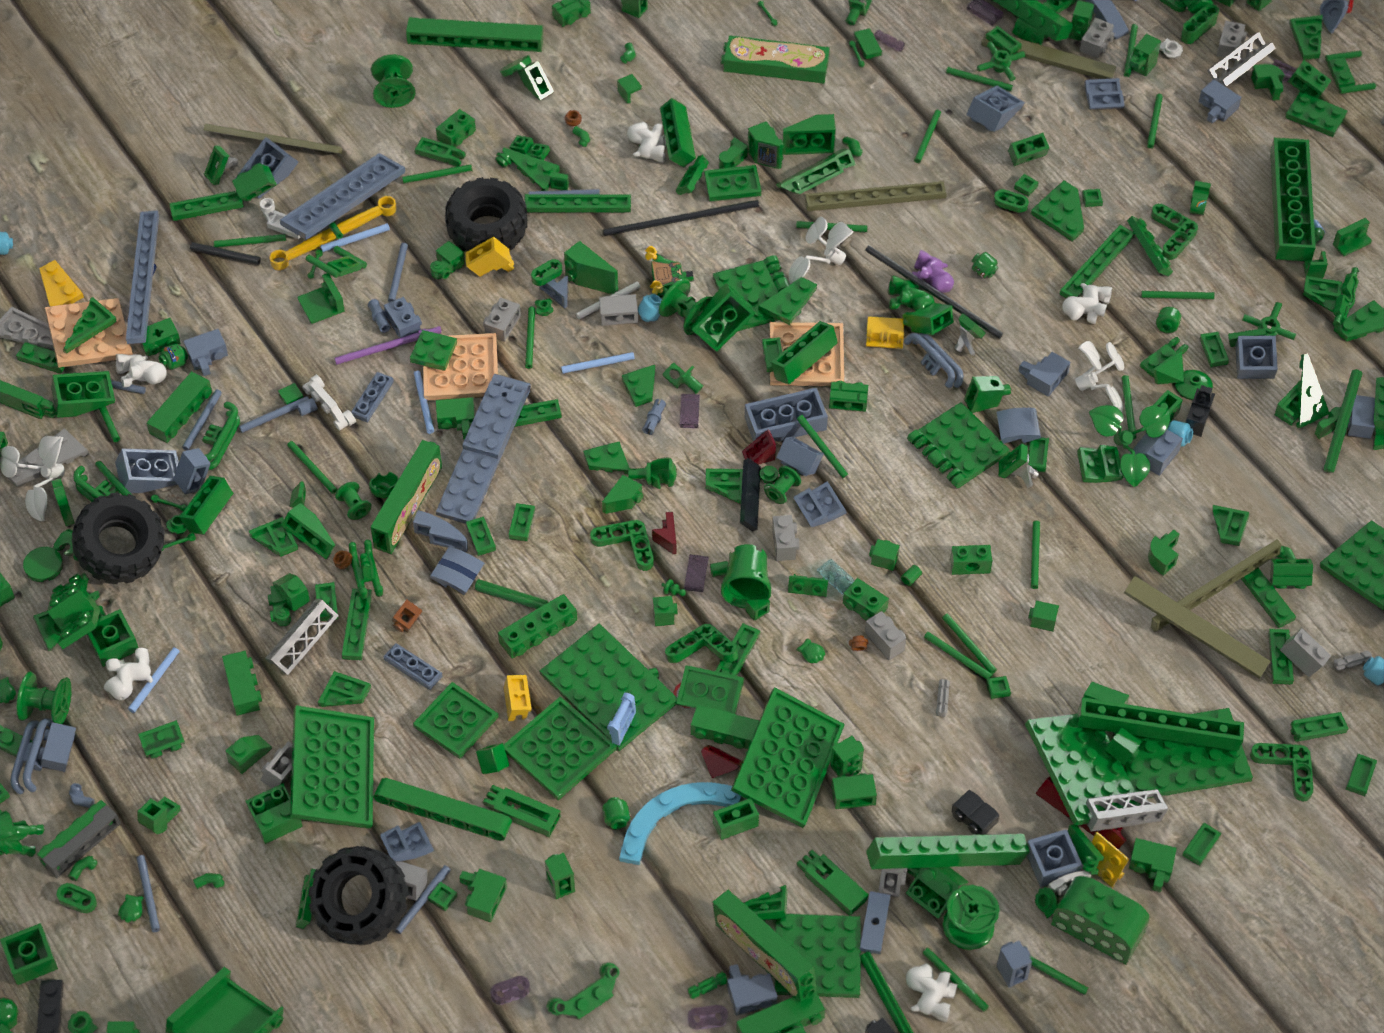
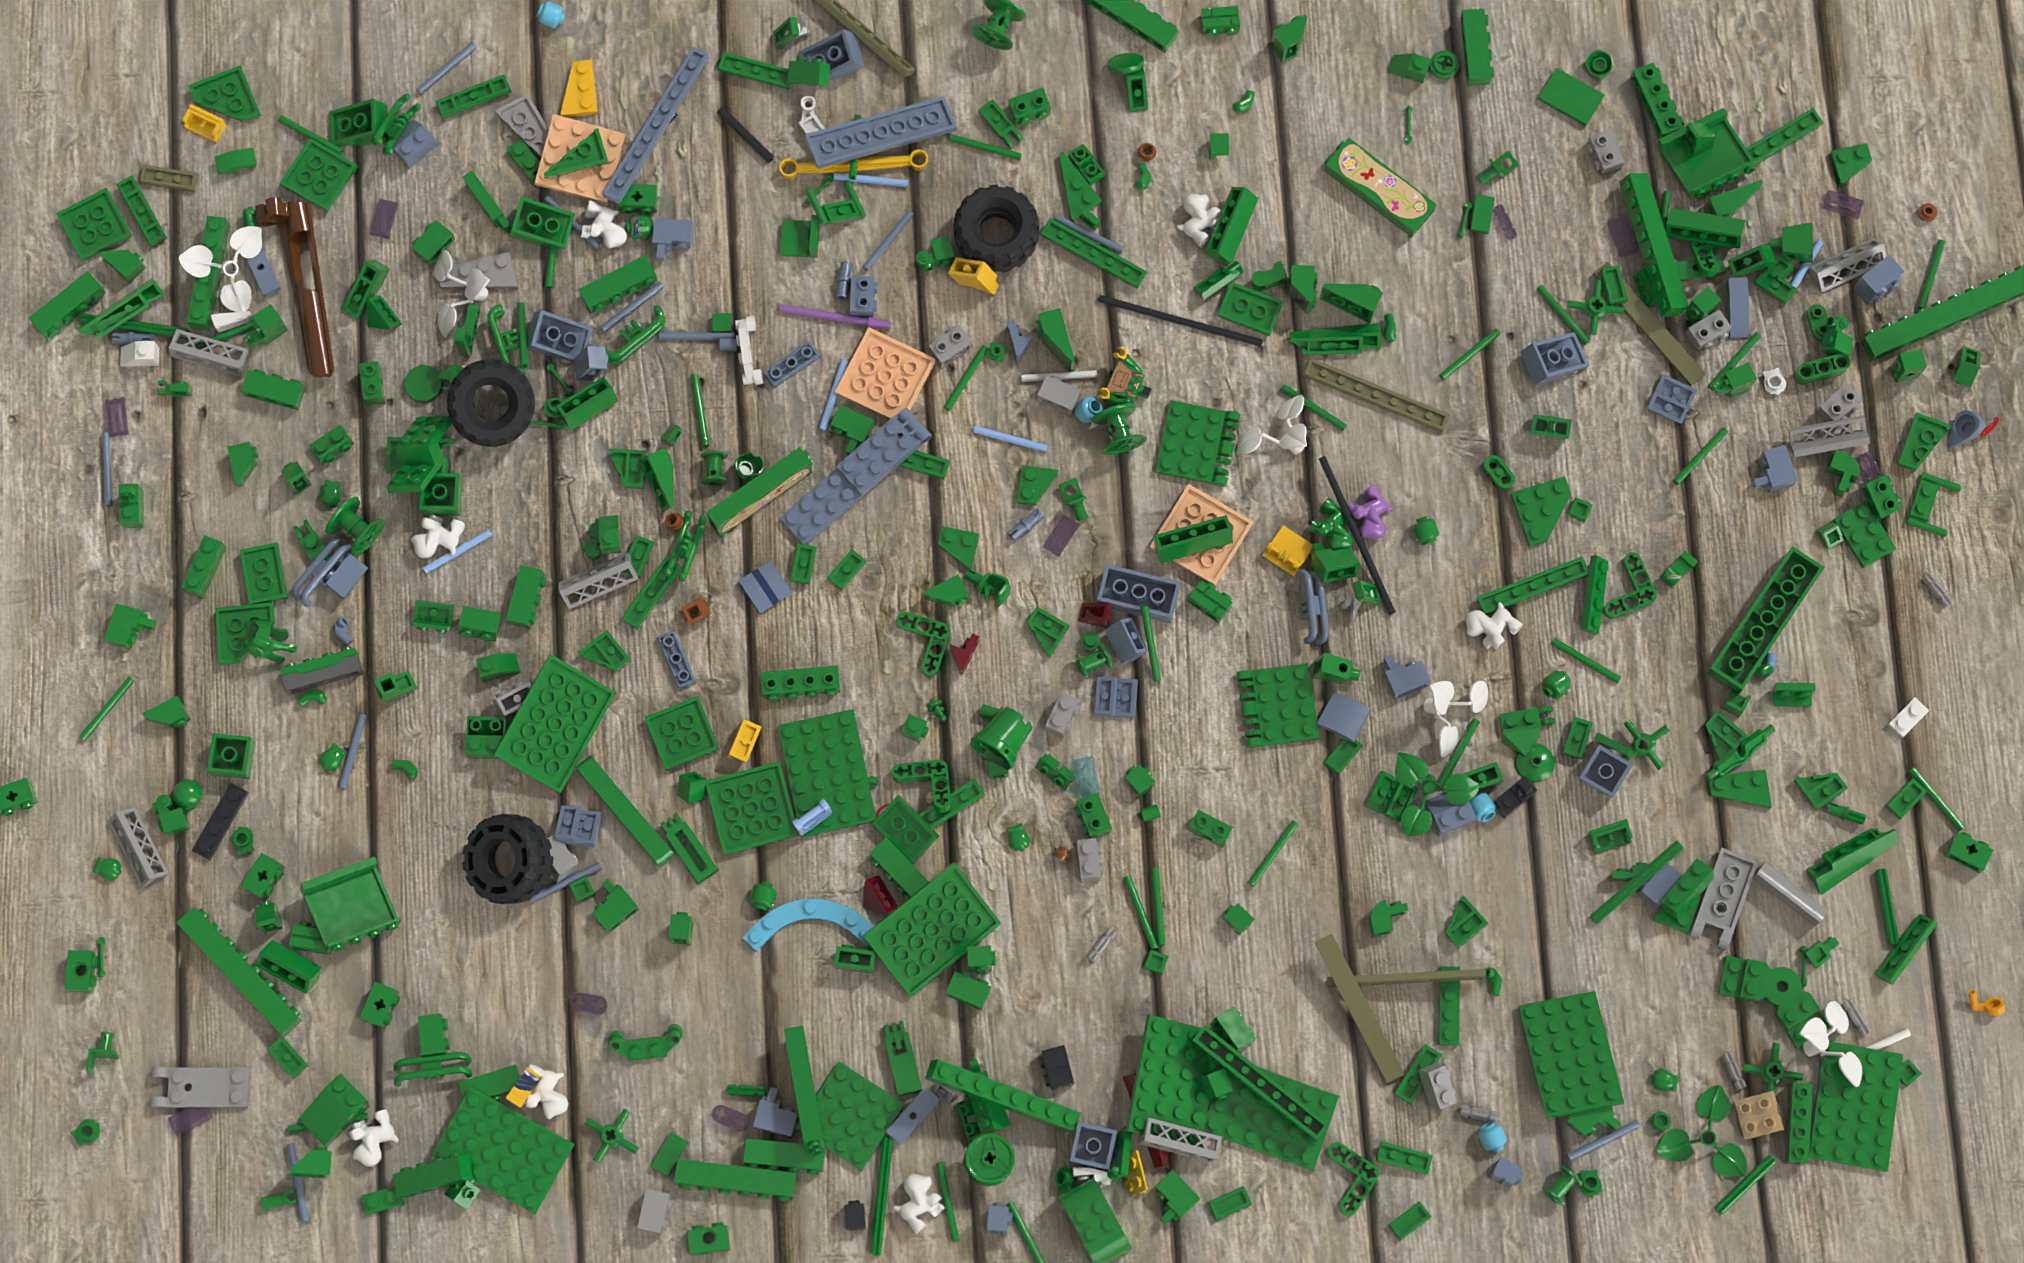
camera: 30 degrees right, 20 degrees up
green plate [56,883,97,913] -> none
green bar [214,234,286,248] -> none
green hinge [295,868,316,929] -> none
green plate [410,330,457,371] -> none
sand blue slope [413,510,468,552] -> none
green axle [475,579,549,609] -> none
green plate [495,152,511,168] -> none
green beam [531,259,562,286] -> none
clear purple tile [684,554,709,592] -> none
green slope [691,283,756,352] -> none
black tile [740,458,761,532] -> none
green wing [744,885,788,920] -> none
green wing [758,277,817,325] -> none
green tile [762,337,782,372] -> none
green piece [998,444,1039,488] -> none
green tile [1014,174,1039,197] -> none
green brick [1270,559,1313,589] -> none
wing [1296,353,1329,428] -> none
none -> green brick [458,606,501,642]
none -> green slope [1816,522,1844,549]

